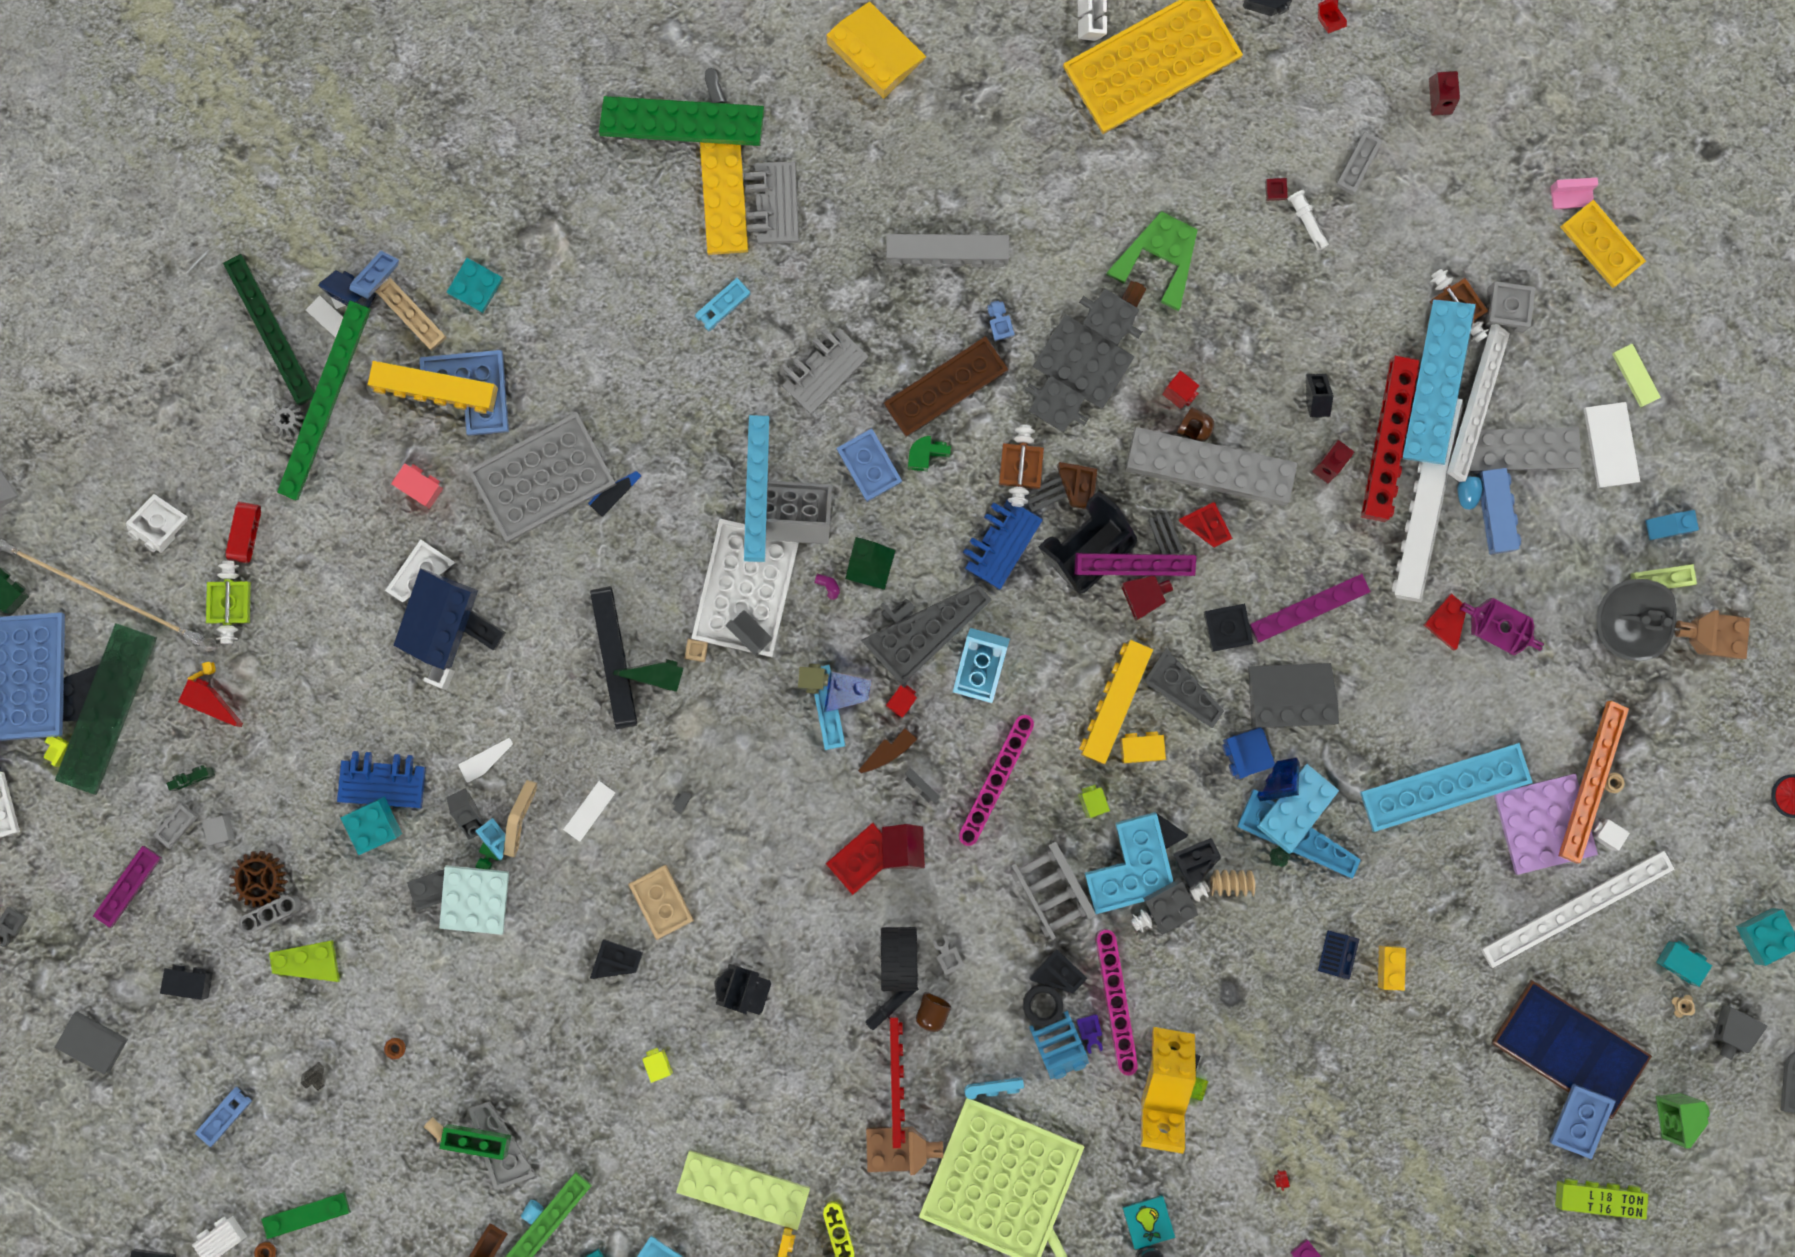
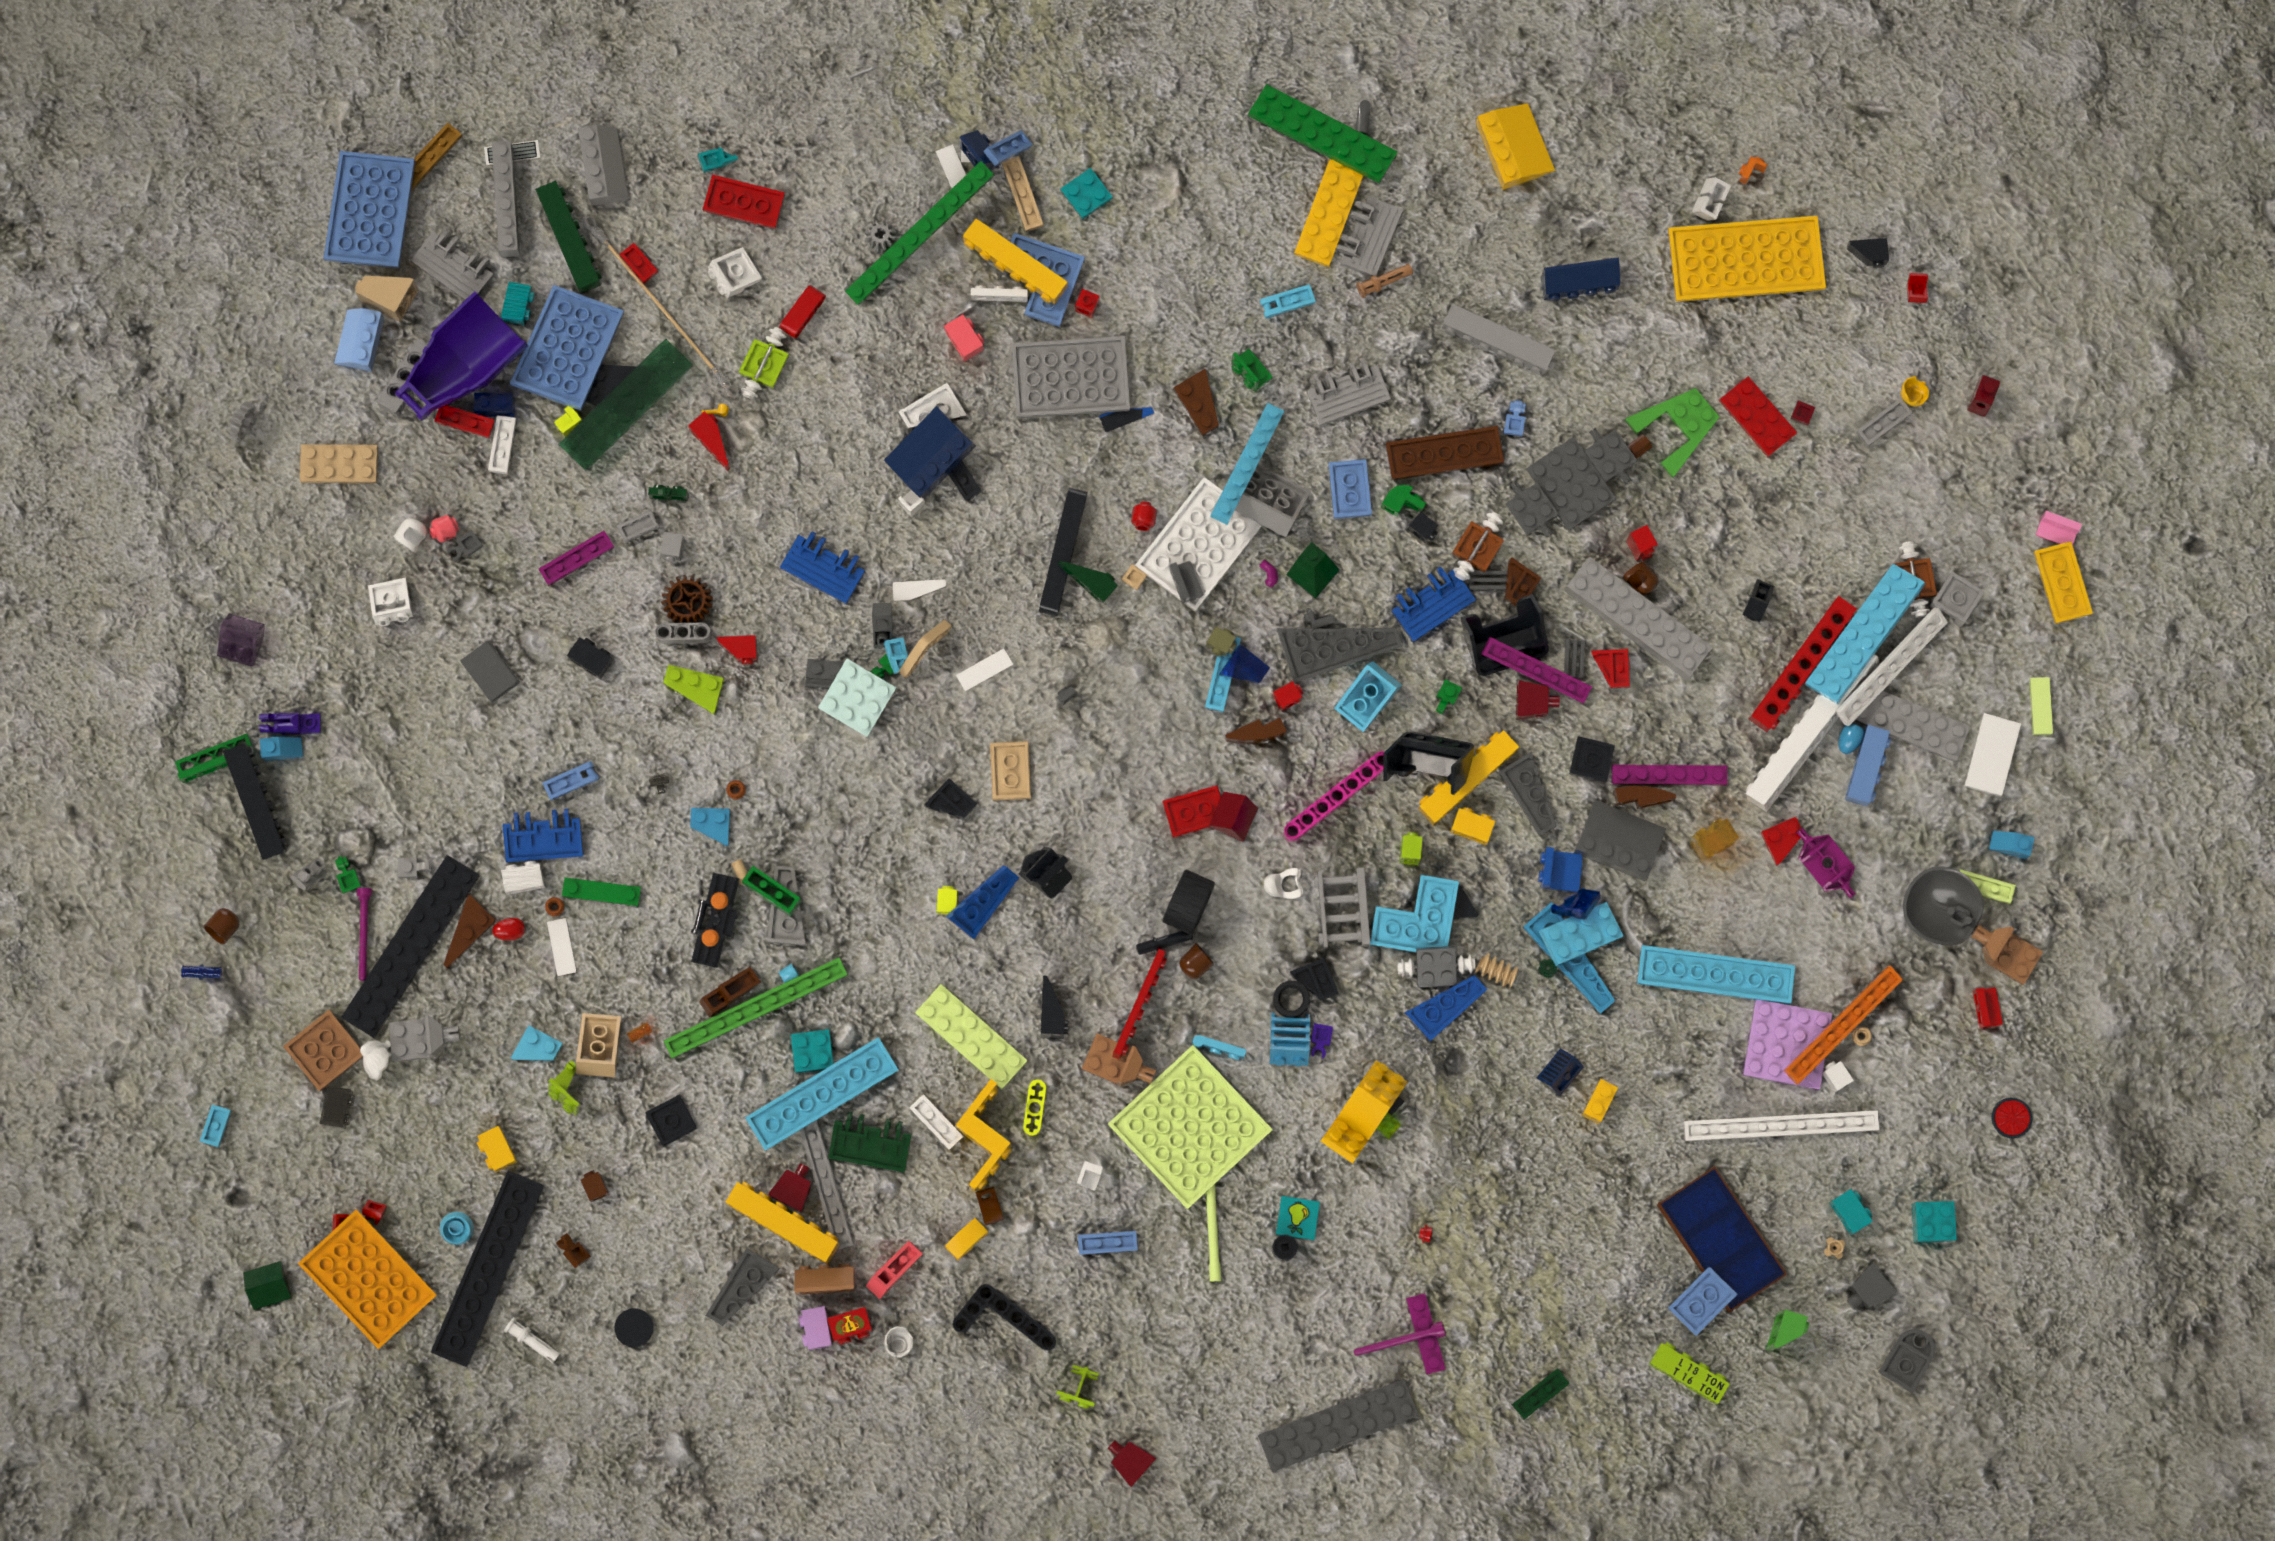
camera: 25 degrees right, 5 degrees down
dark green plate [223,254,315,406] -> none
teal brick [340,796,403,856] -> none
dark grey plate [905,768,940,803] -> none
light grey plate [933,935,964,975] -> none
dark pink beam [1095,929,1138,1076] -> none
black wing [1173,838,1221,891] -> none
white pin [1287,190,1329,251] -> none
dark red torso [1312,440,1355,484] -> none
none -> blue hinge [502,809,584,862]
none -> red plate [619,243,658,284]
none -> dark azure wing [690,808,730,846]
none -> black piece [690,872,740,968]
none -> teal slope [697,147,738,173]
none -> red plate [702,174,785,229]
none -> red slope [717,635,757,665]
none -> blue wing [945,865,1019,939]
none -> white plate [971,286,1028,302]
none -> black slope [1041,975,1069,1039]
none -> red brick [1075,289,1100,318]
none -> red head [1131,501,1157,531]
none -> reddish brown wing [1173,369,1219,436]
none -> green bracket [1231,349,1273,392]
none -> white piece [1264,868,1303,899]
none -> medium nougat pin [1356,263,1413,298]
none -> black windscreen [1383,732,1474,795]
none -> blue wing [1404,975,1488,1042]
none -> black brick [1408,511,1438,544]
none -> green plate [1435,679,1462,715]
none -> dark blue slope [1541,257,1620,301]
none -> reddish brown slope [1613,786,1676,809]
none -> clear yellow brick [1690,818,1739,863]
none -> red plate [1719,376,1797,458]
none -> yellow hair [1900,376,1929,407]
none -> red panel [1972,987,2003,1029]

